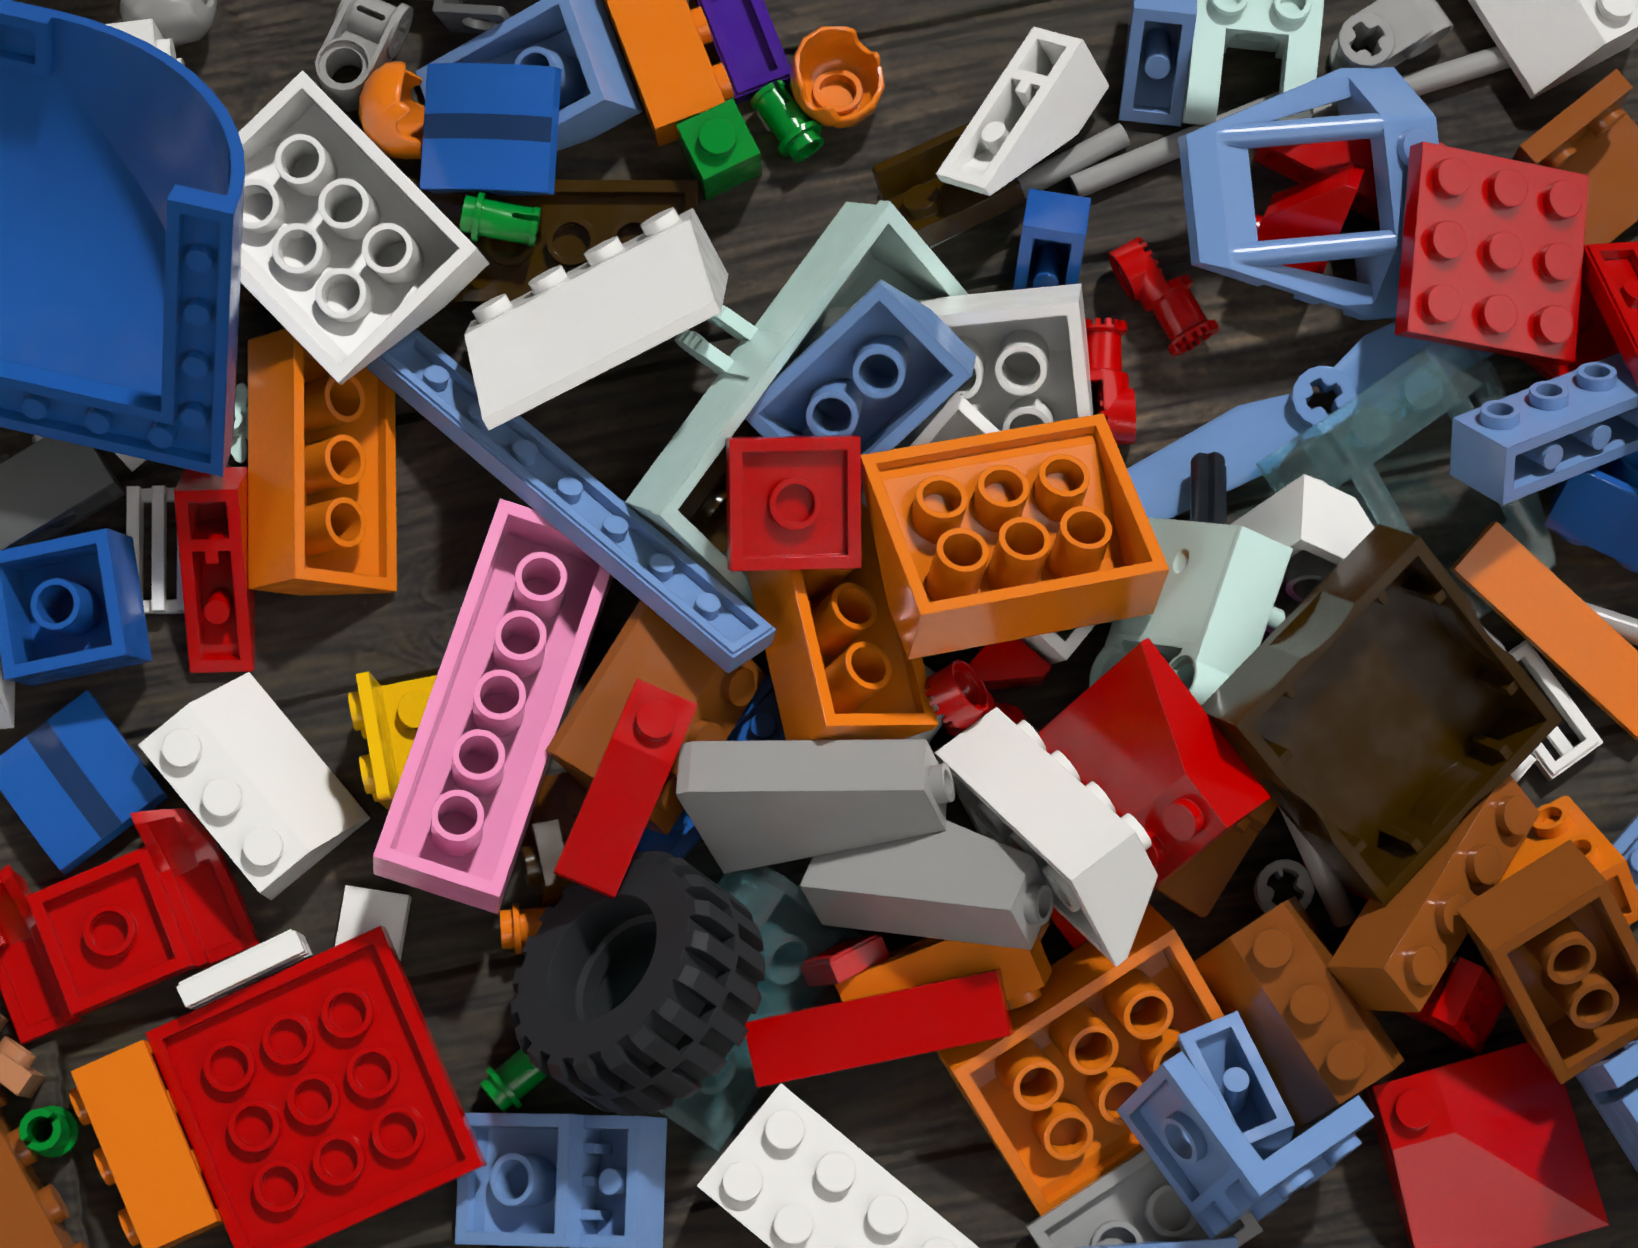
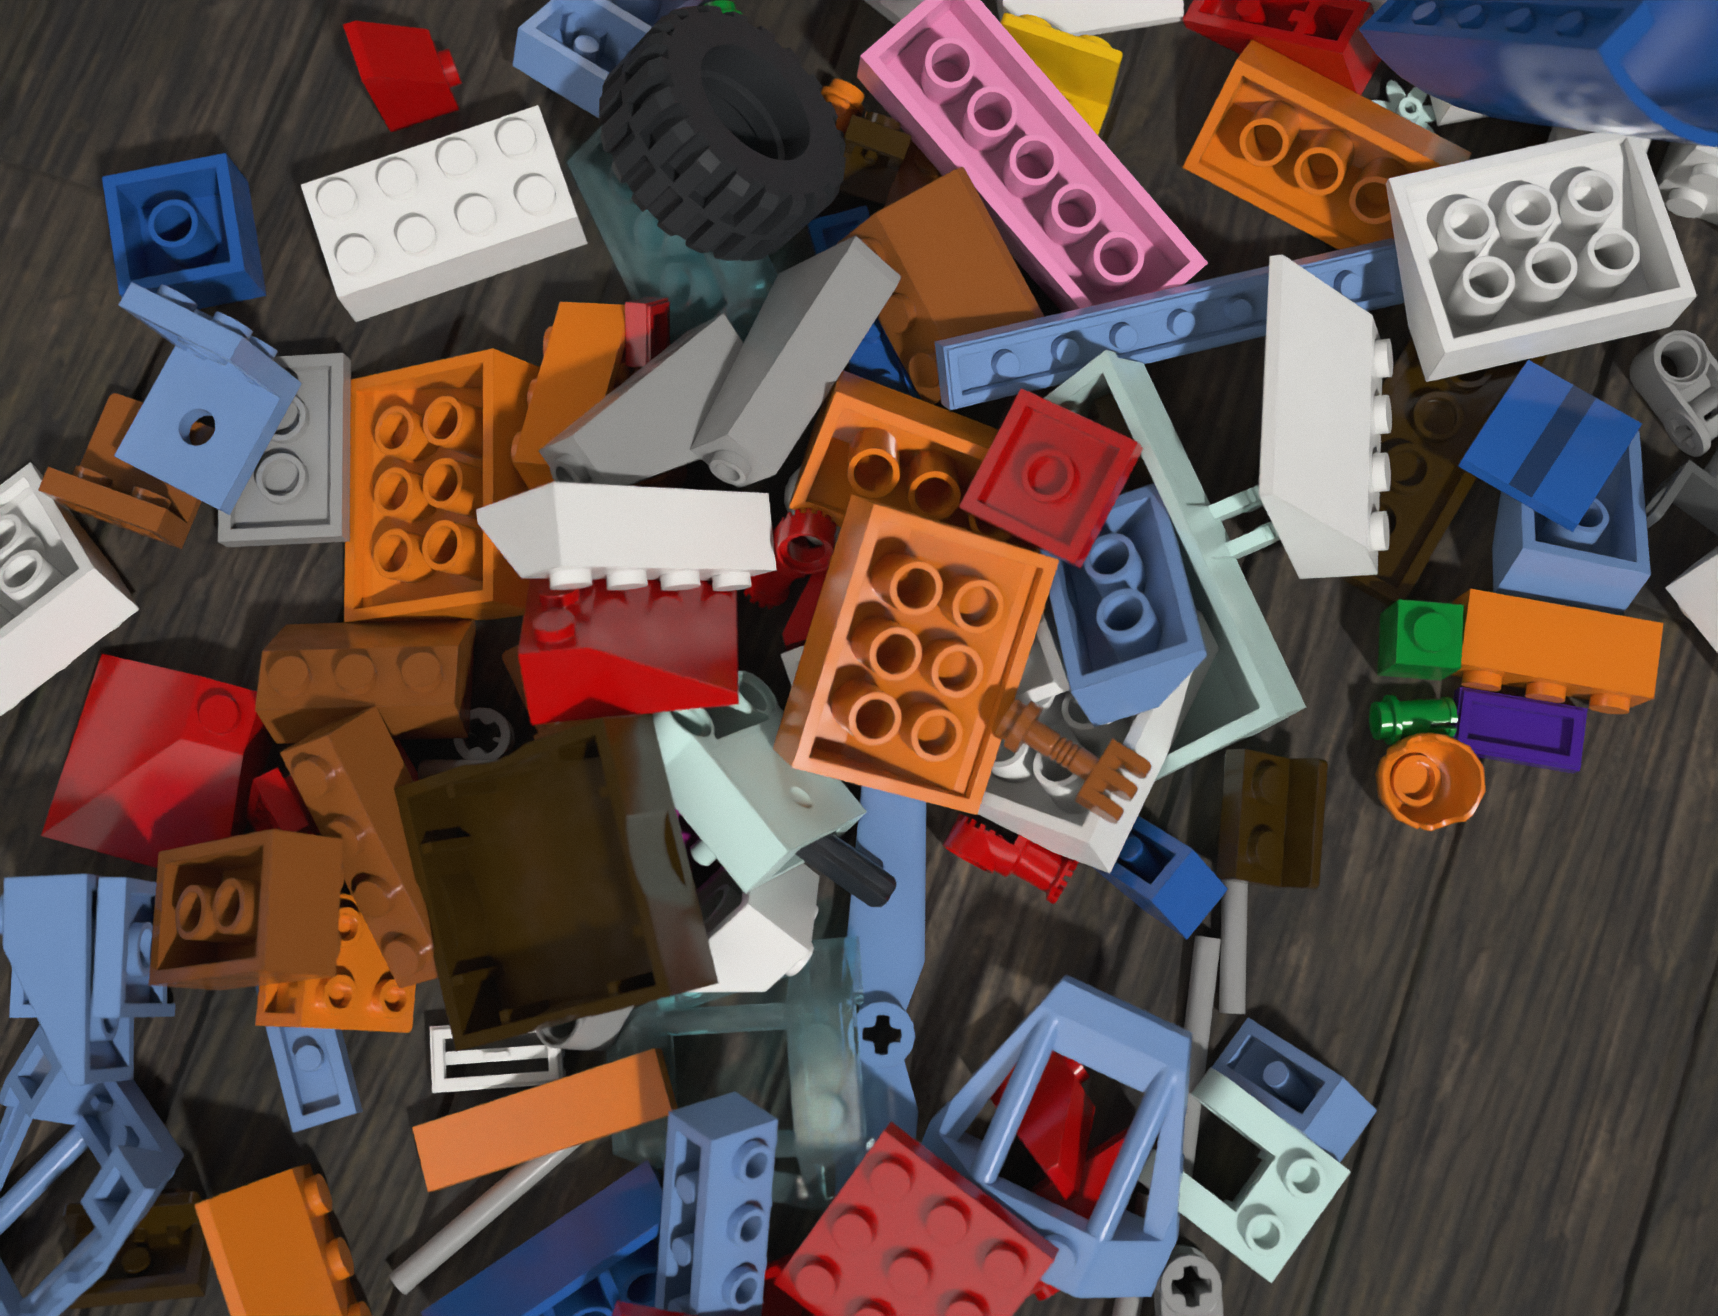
camera: 120 degrees right, 0 degrees up
orange hair [358,61,425,159] -> none
green pin [459,191,541,248] -> none
red slope [553,678,698,899] -> none
red tile [745,969,1014,1087] -> none
white slope [936,27,1109,196] -> none
red connector [1107,236,1220,358] -> none
medium blue bracket [1116,1051,1375,1239] -> none
medium blue slope [1177,1011,1295,1160] -> none
none -> dark orange hinge [995,699,1152,824]

